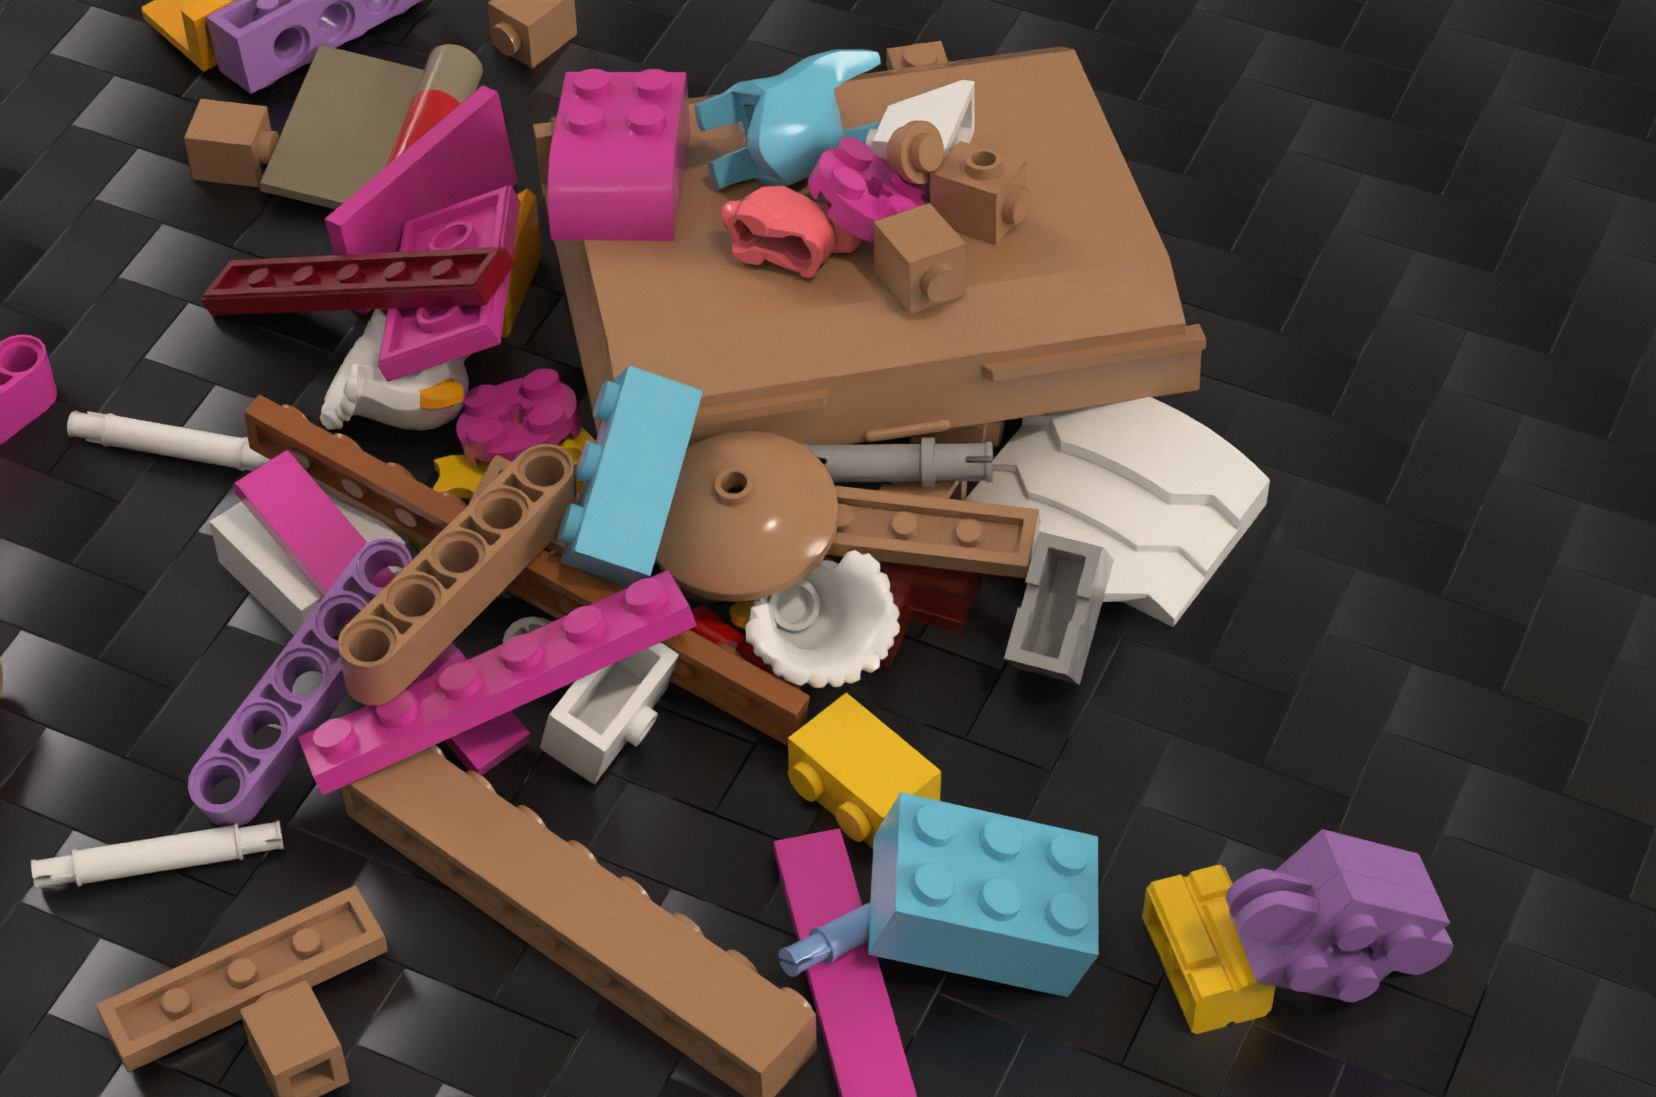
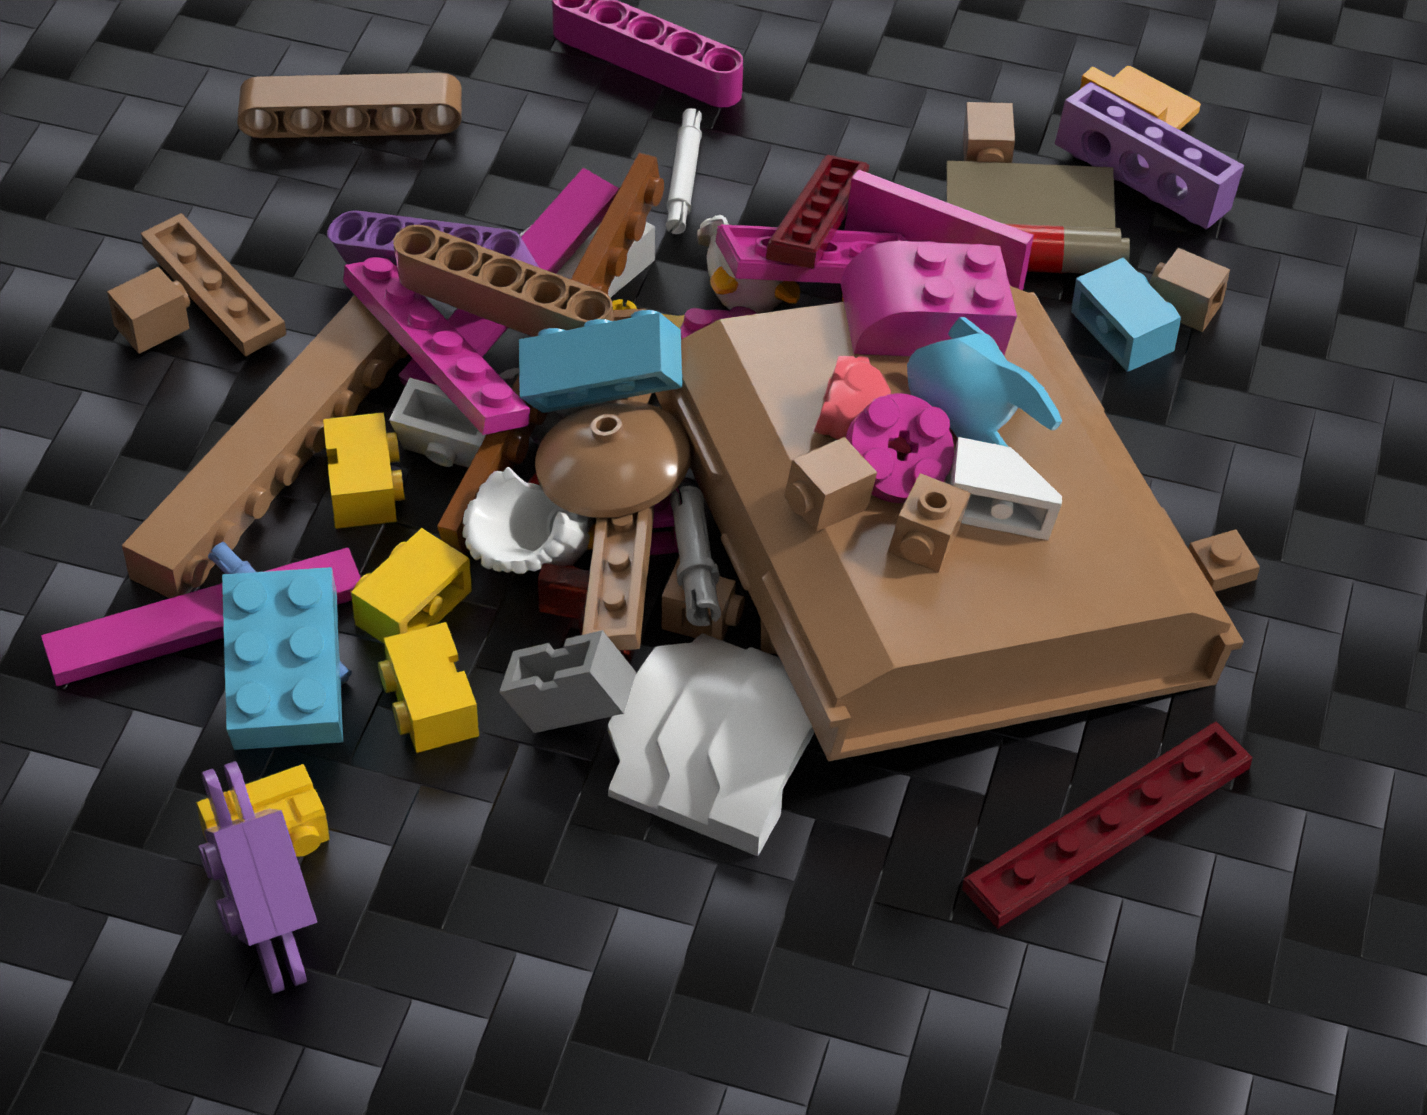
camera: 80 degrees right, 0 degrees up
white piece [31,820,284,889] -> none
medium nougat plate [887,120,944,184] -> none
none -> yellow brick [323,413,405,529]
none -> yellow brick [378,622,479,753]
none -> dark red tile [962,722,1253,929]
none -> medium azure brick [1071,258,1181,372]

